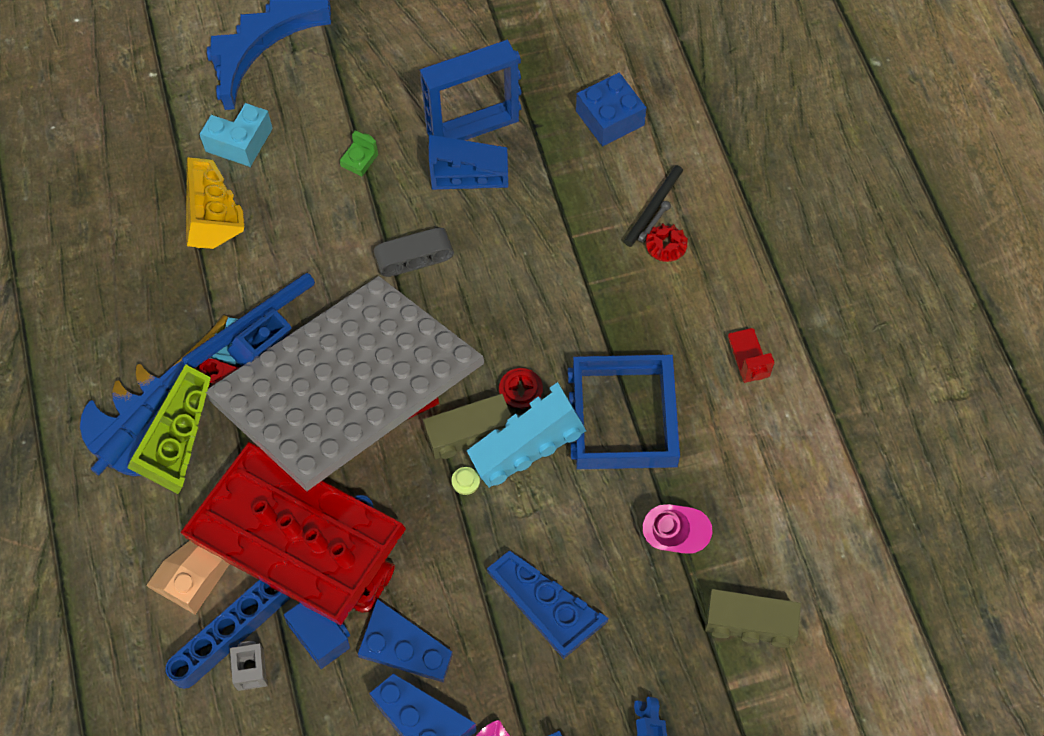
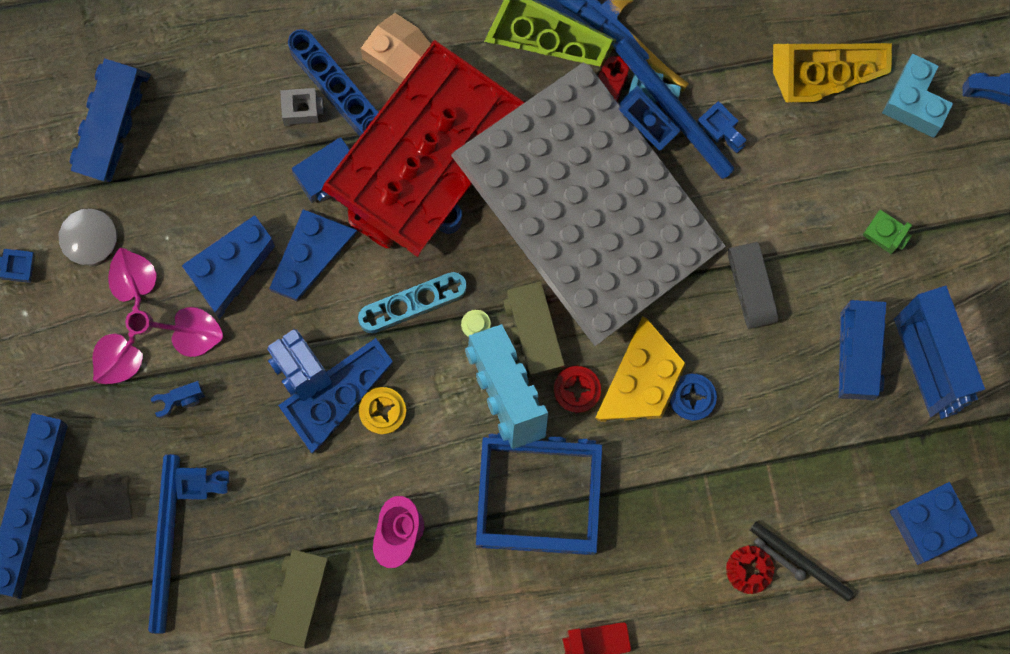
camera: 90 degrees right, 15 degrees up
none -> brick [267,329,331,401]
none -> medium azure beam [358,272,466,333]
none -> yellow gear [359,387,406,435]
none -> yellow wing [595,316,686,422]
none -> blue gear [670,374,717,421]
none -> blue plate [697,101,747,153]

